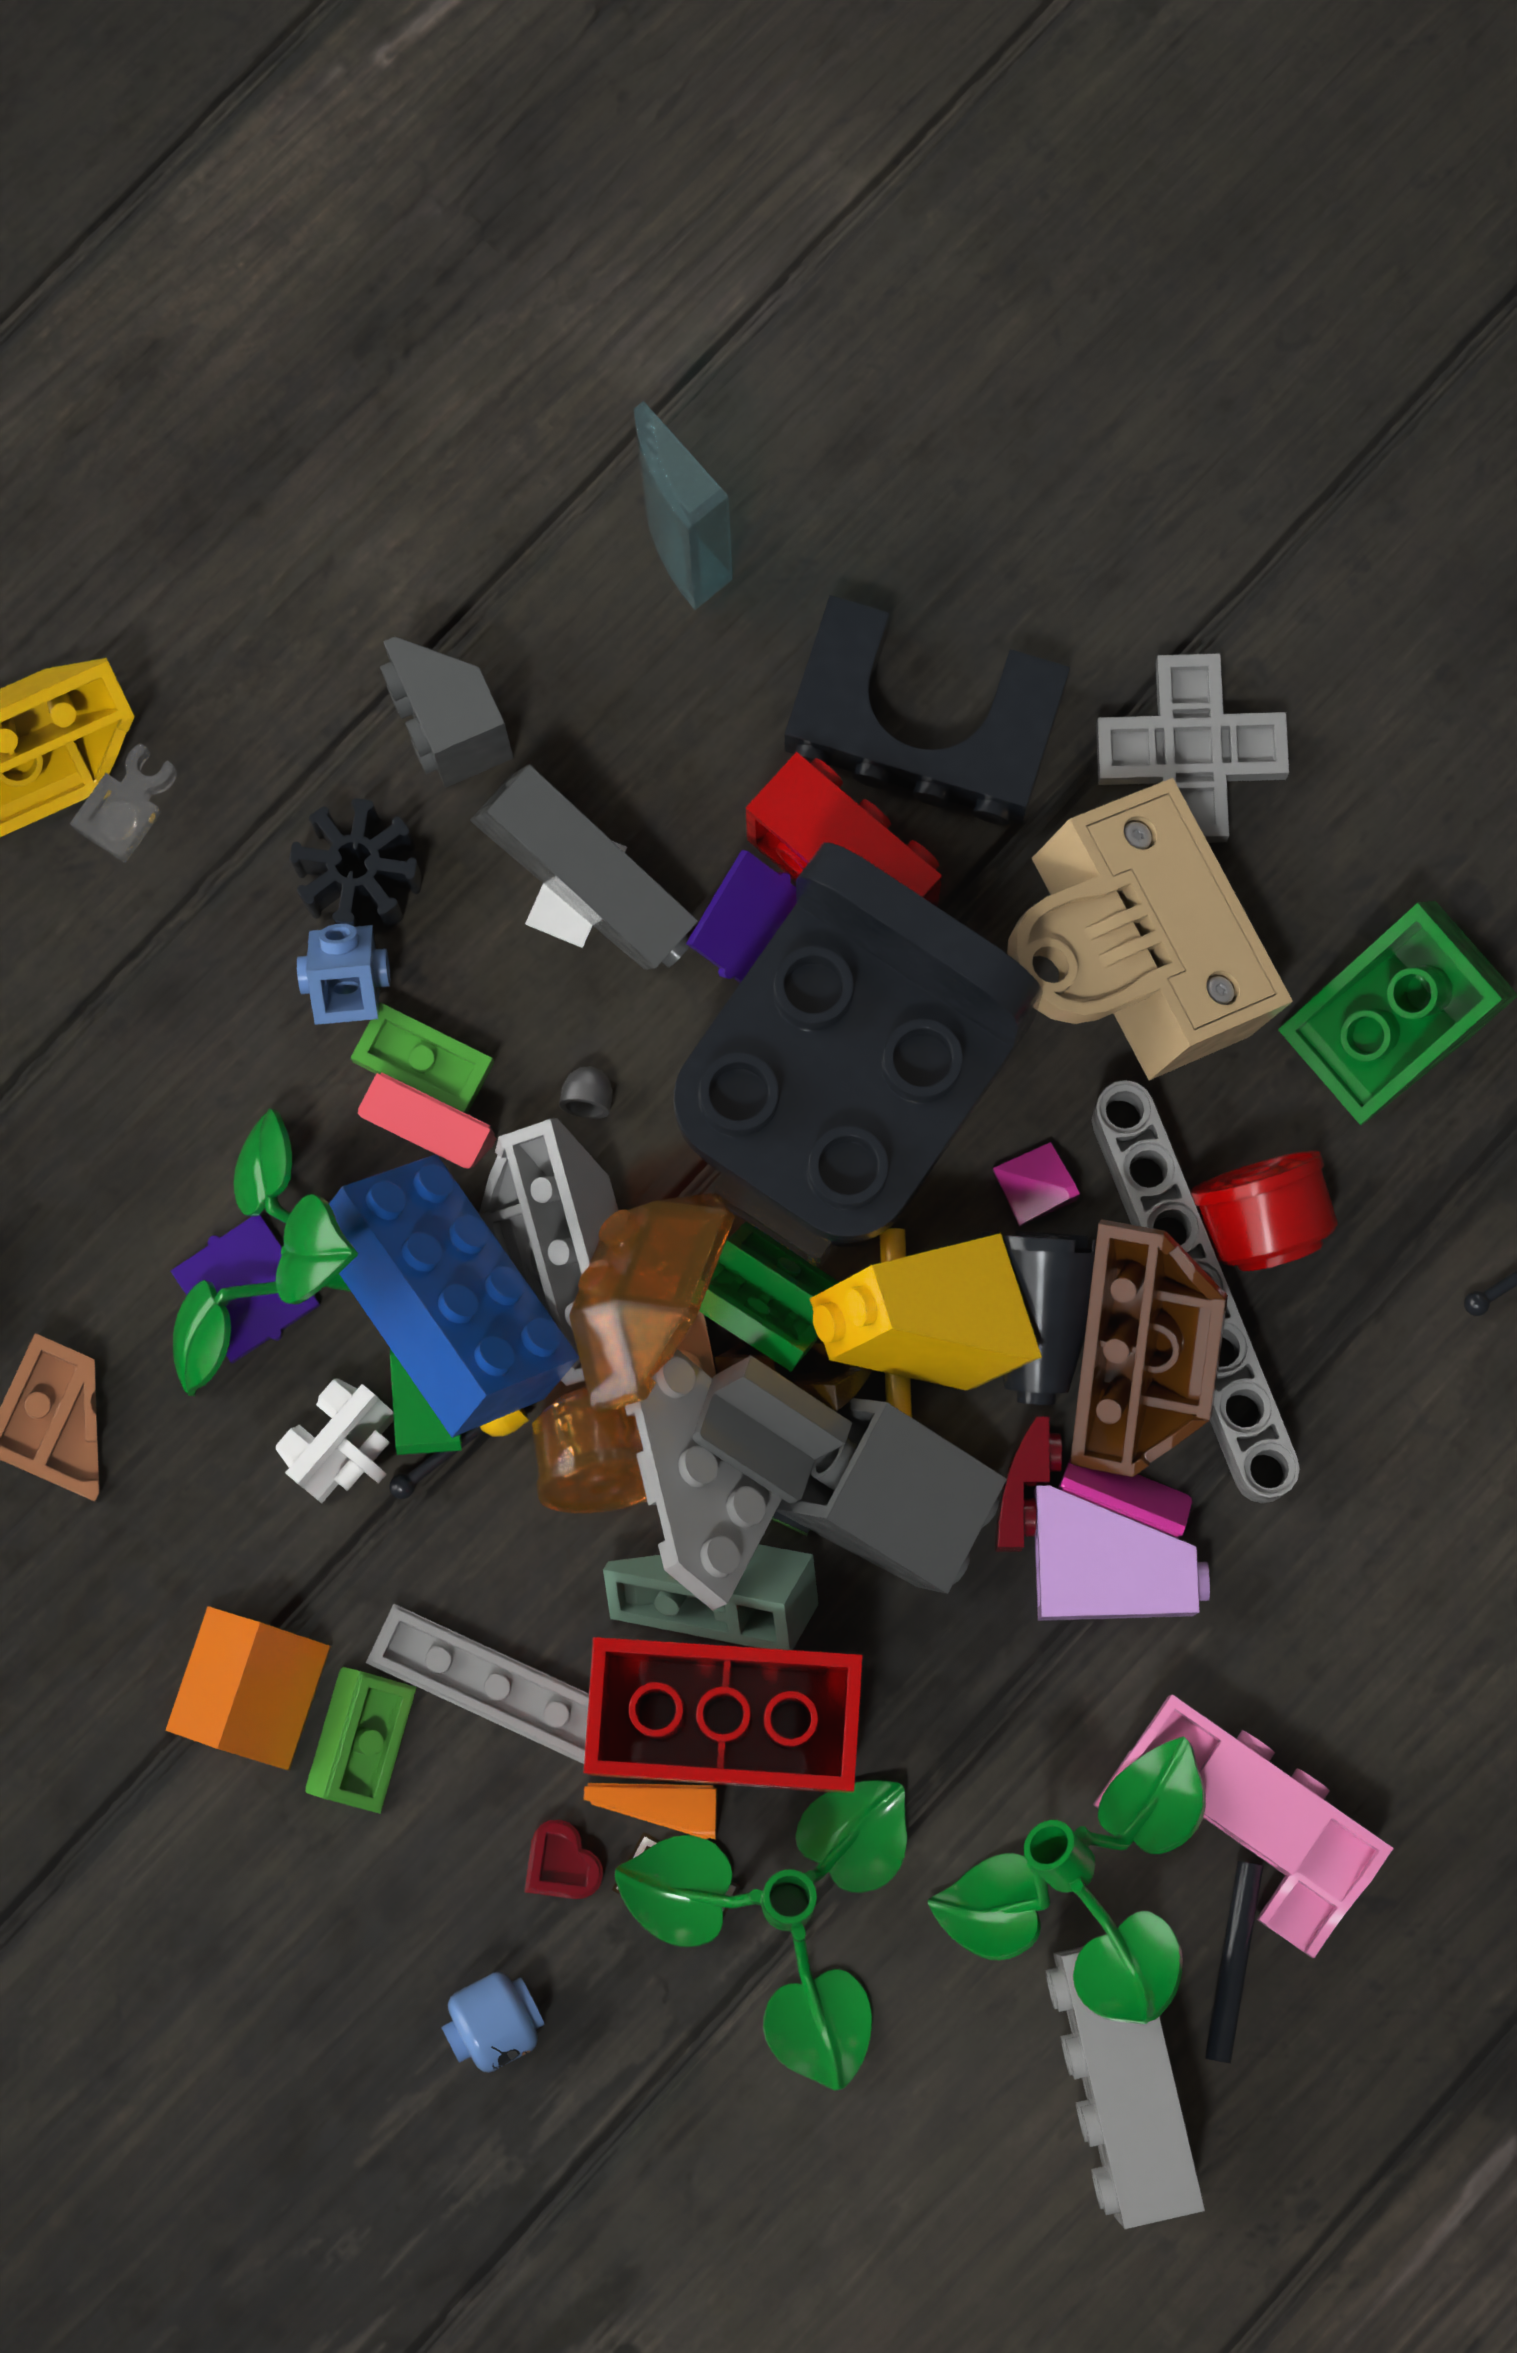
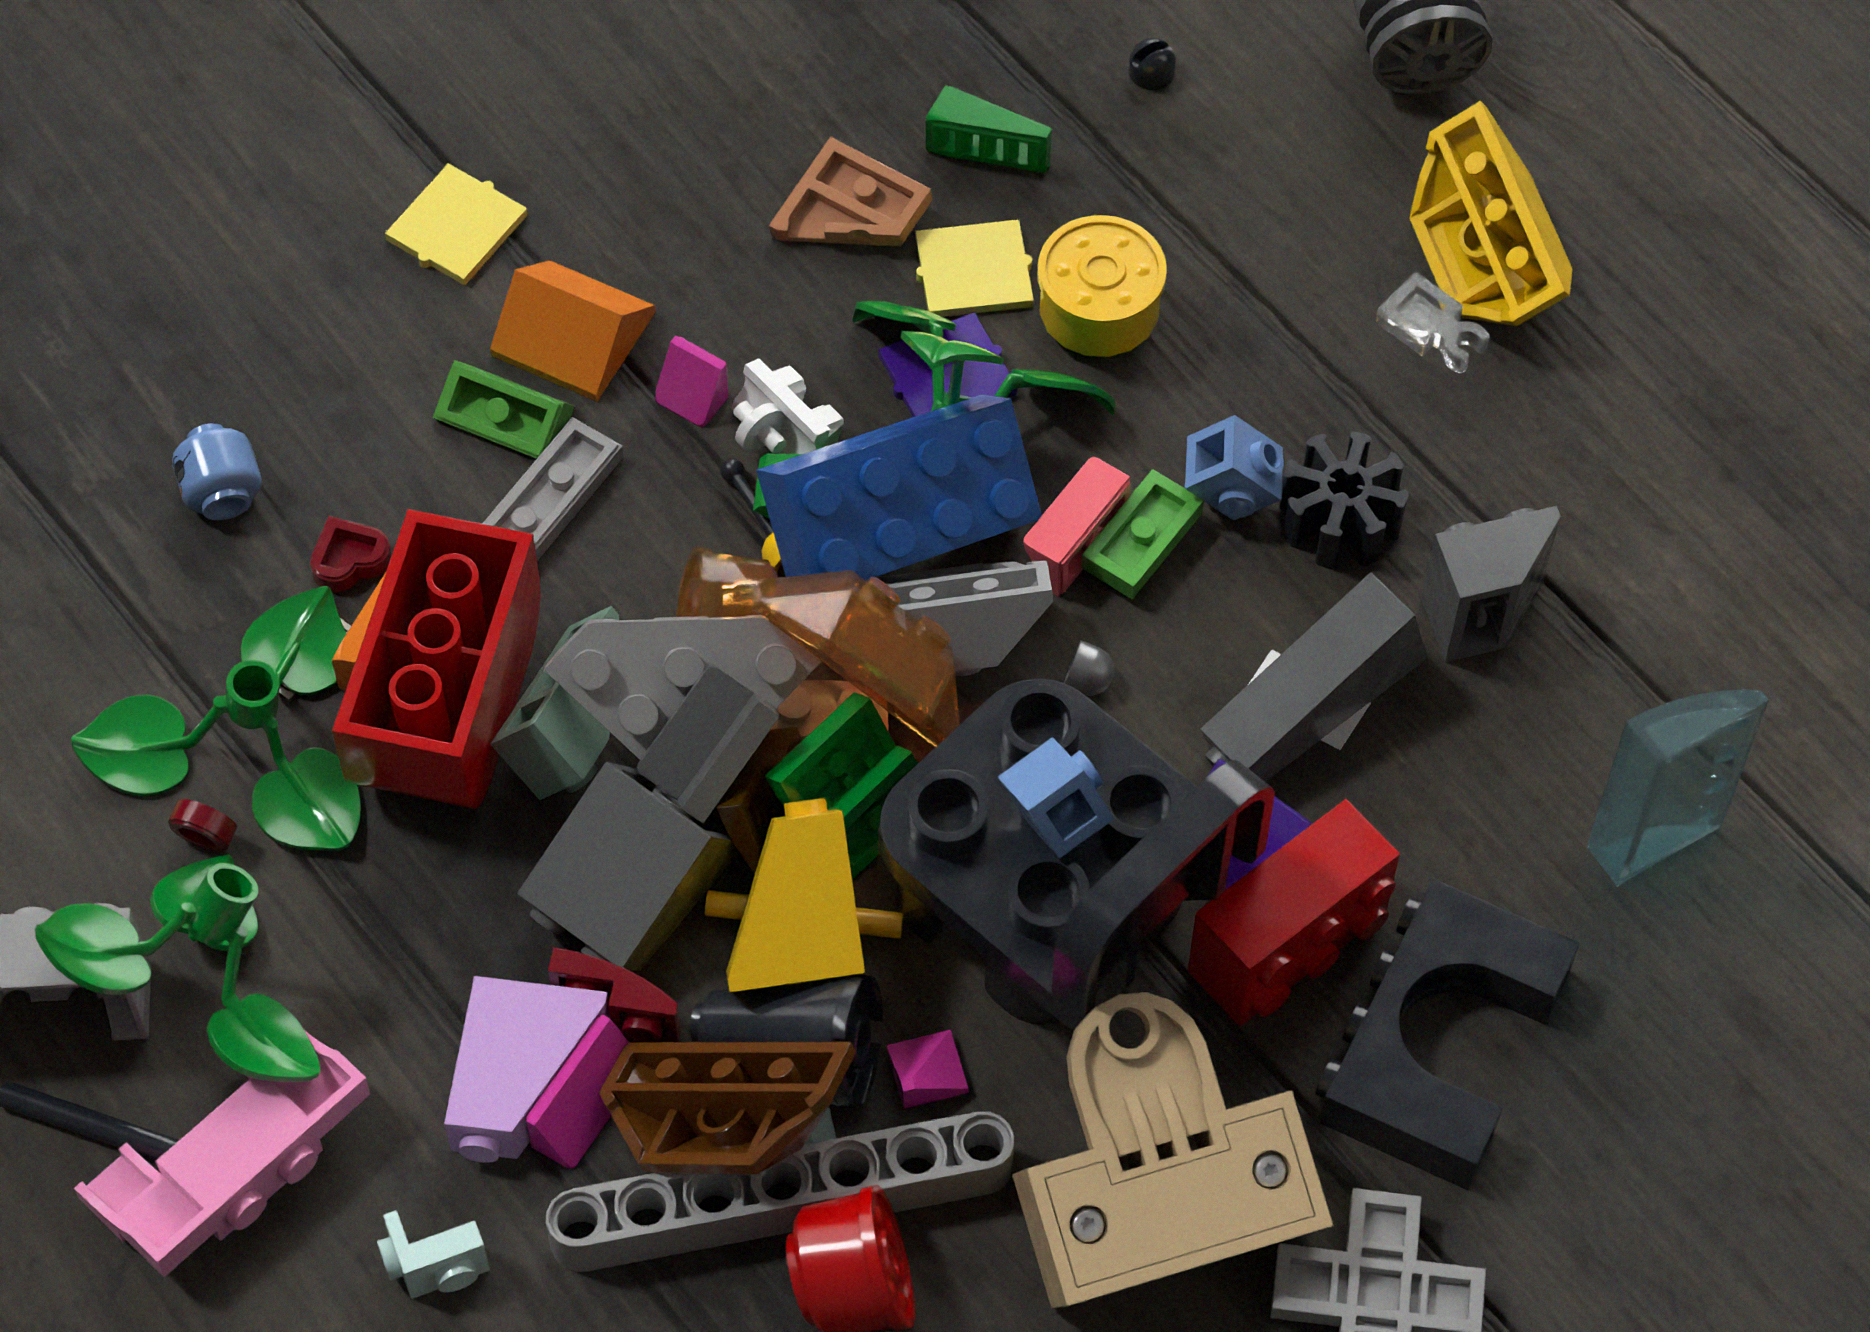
camera: 95 degrees right, 20 degrees down
none -> dark red tile [168,799,238,852]
none -> light aqua bracket [377,1211,490,1299]
none -> light yellow piece [385,163,528,286]
none -> dark pink slope [655,336,729,427]
none -> light yellow piece [915,220,1034,317]
none -> medium blue brick [998,737,1115,859]
none -> yellow wheel [1038,215,1167,357]

